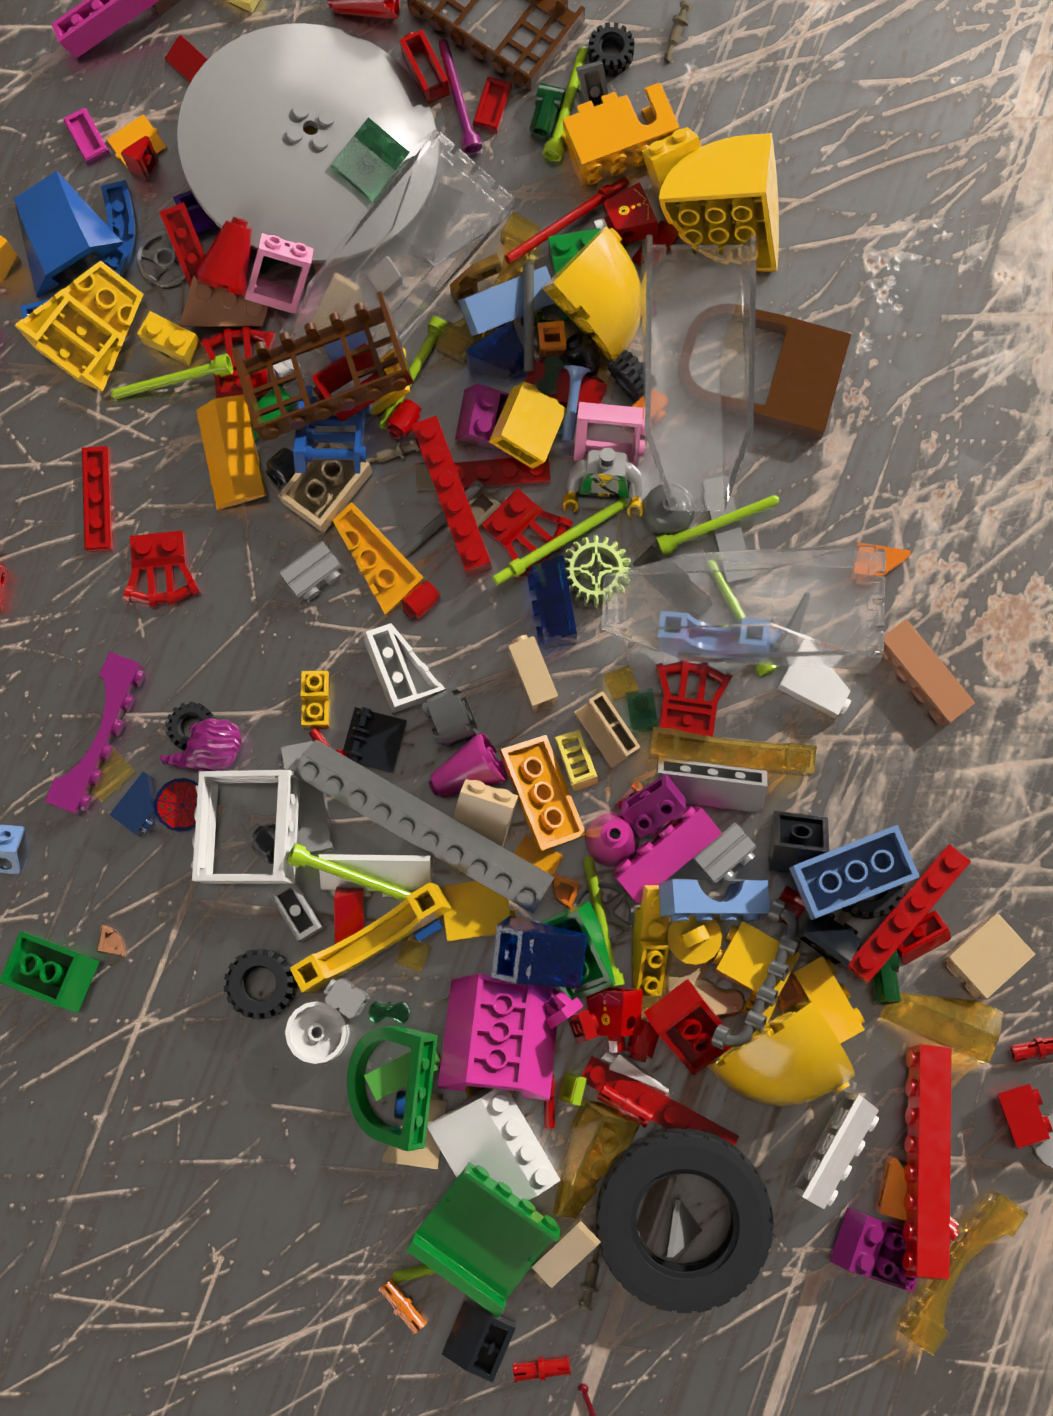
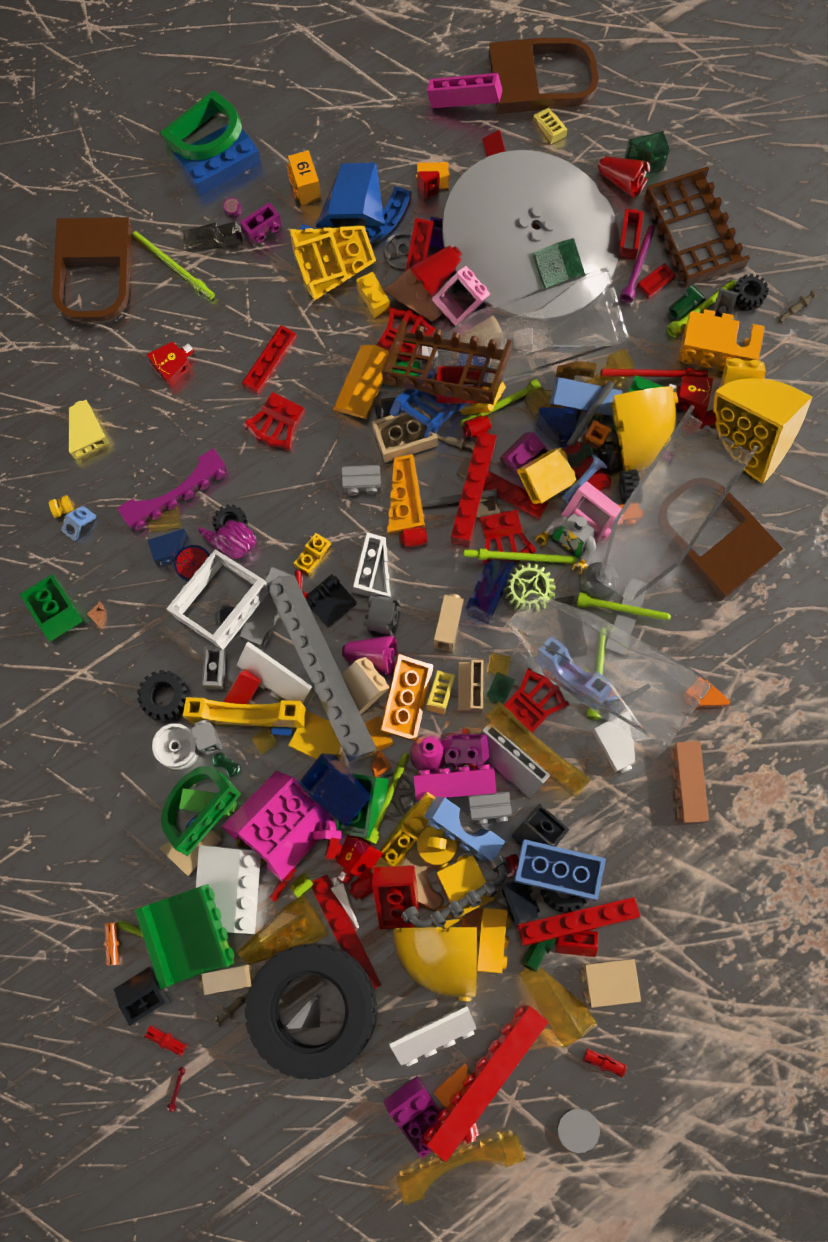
camera: 35 degrees right, 5 degrees down
dark pink tile [62,107,110,165] -> none
lime piece [111,353,233,399] -> none
lime piece [287,843,412,901] -> none
red pin [597,1084,654,1128] -> none
red brick [997,1084,1053,1150] -> none

